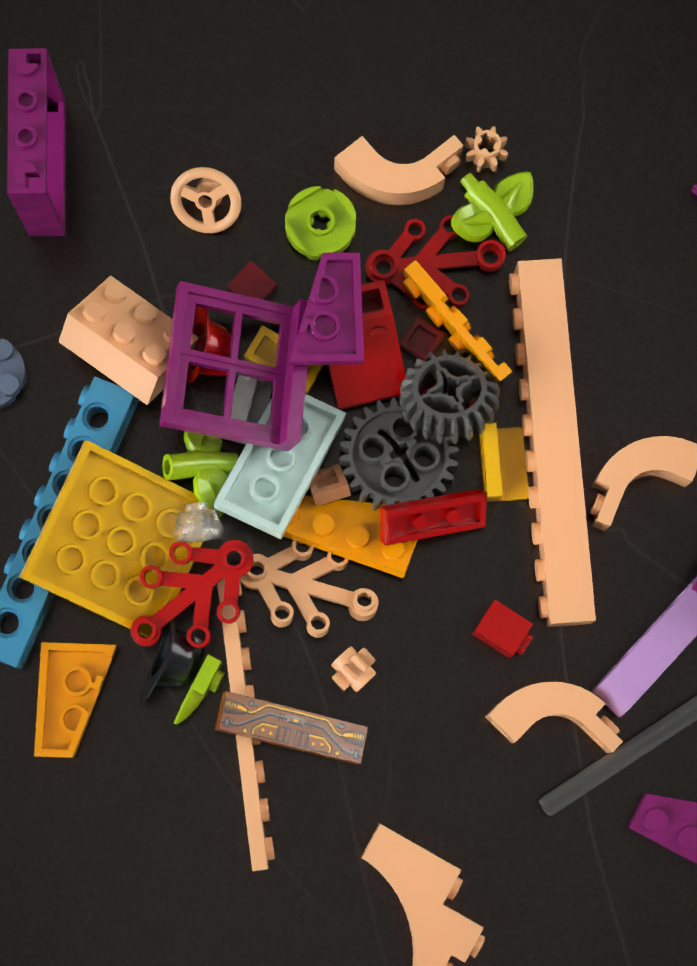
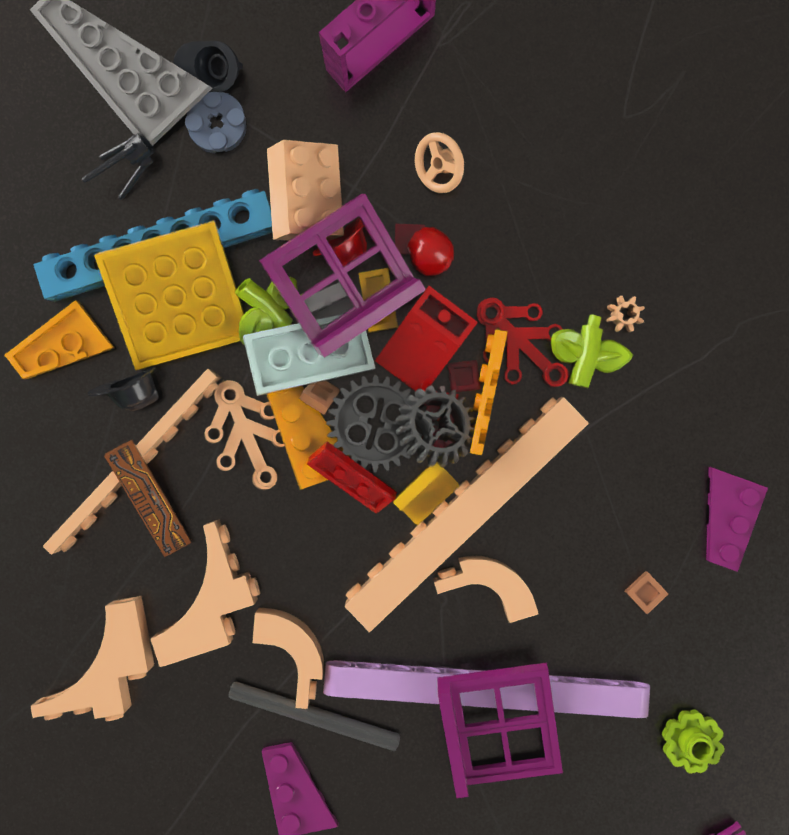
camera: 55 degrees right, 10 degrees up
red plant [131,540,254,648] -> none
clear cone [173,502,224,543] -> none
lime plate [174,655,225,725] -> none
lime plate [285,186,356,261] -> none
magenta wing [288,253,364,365] -> none
light nougat gear [331,646,377,693] -> none
light nougat arch [334,135,463,205] -> none
red brick [472,600,534,659] -> none
none -> light nougat arch [151,519,260,667]
none -> red hair [407,227,454,276]

